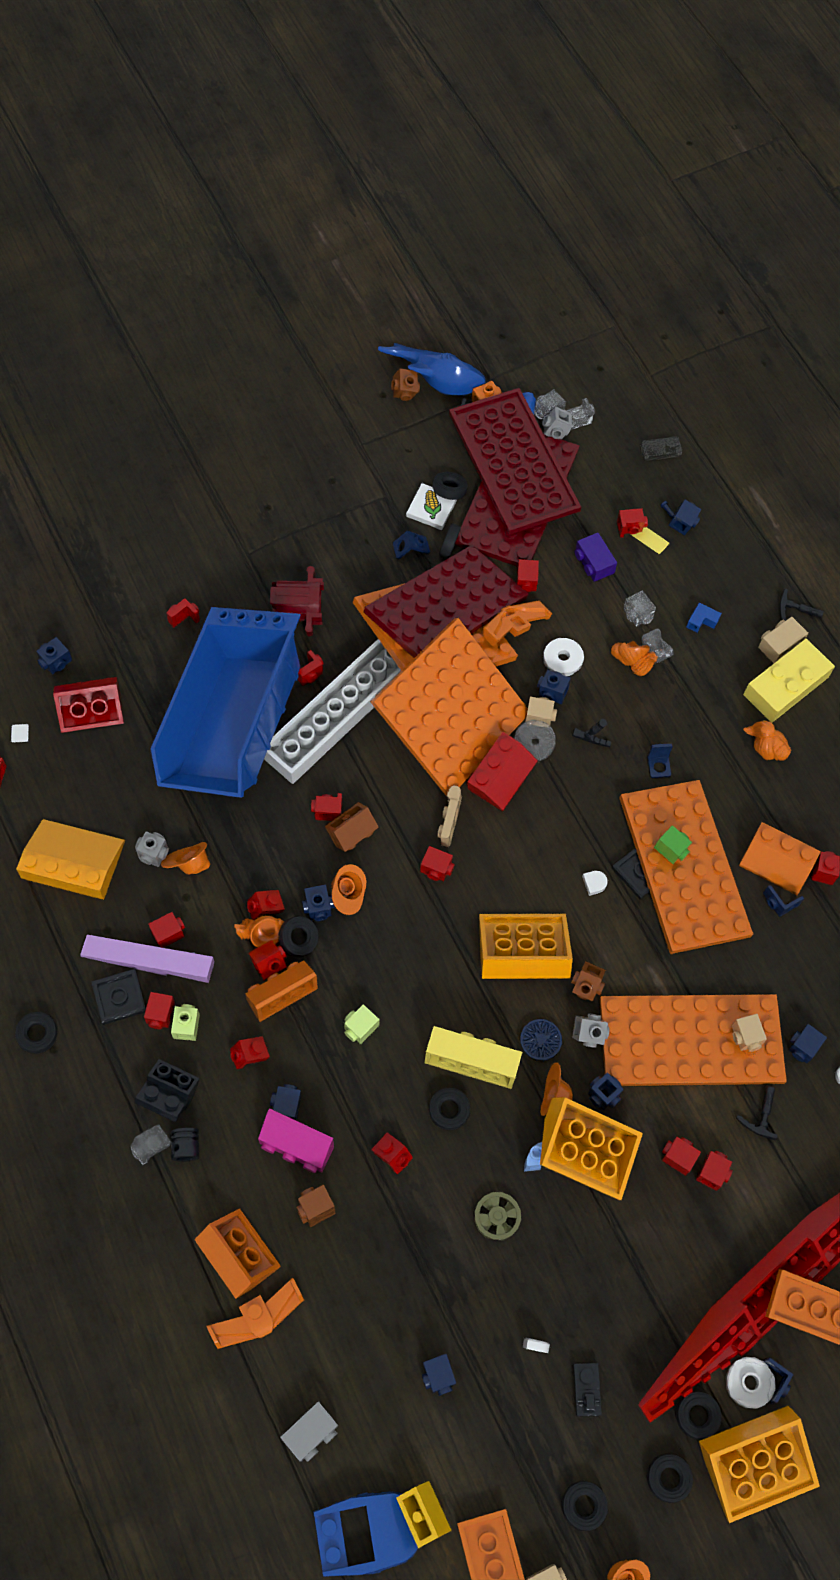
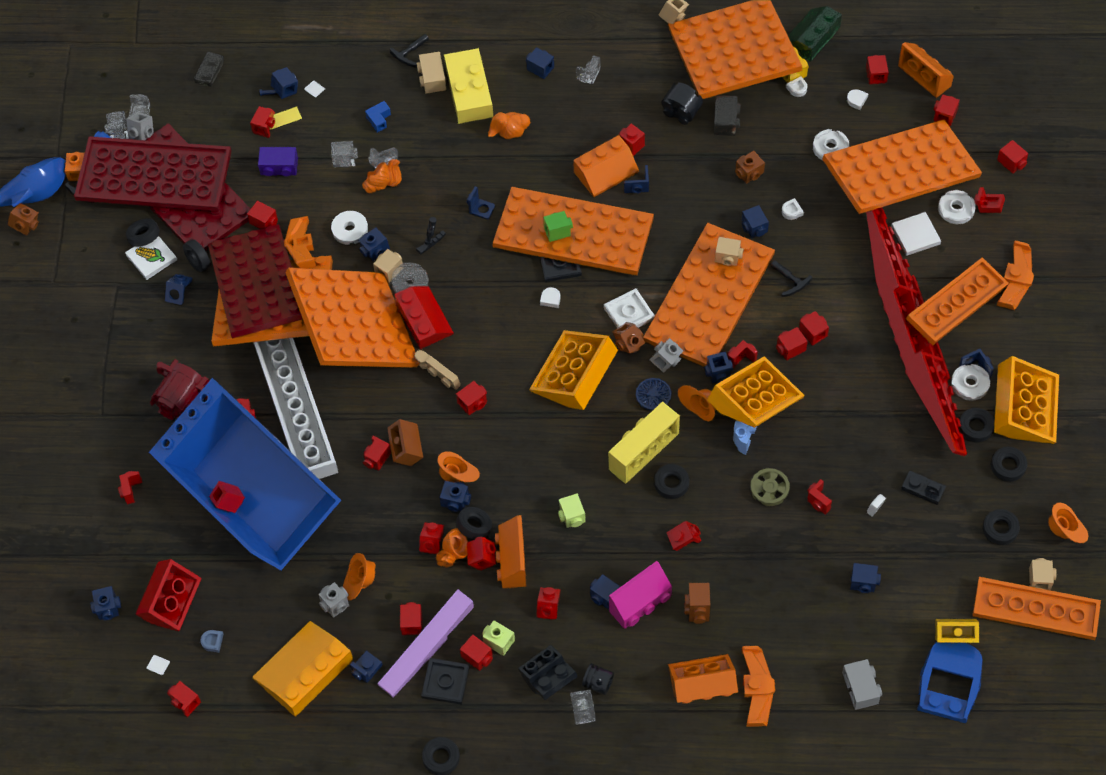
camera: 55 degrees left, 5 degrees down
none -> sand blue tile [200,630,224,653]
none -> red brick [209,481,245,513]
none -> white sticker [304,81,325,97]
none -> dark blue bracket [350,651,383,683]
none -> white tile [604,288,655,328]
none -> red bracket [727,340,757,368]
none -> red bracket [807,479,832,515]

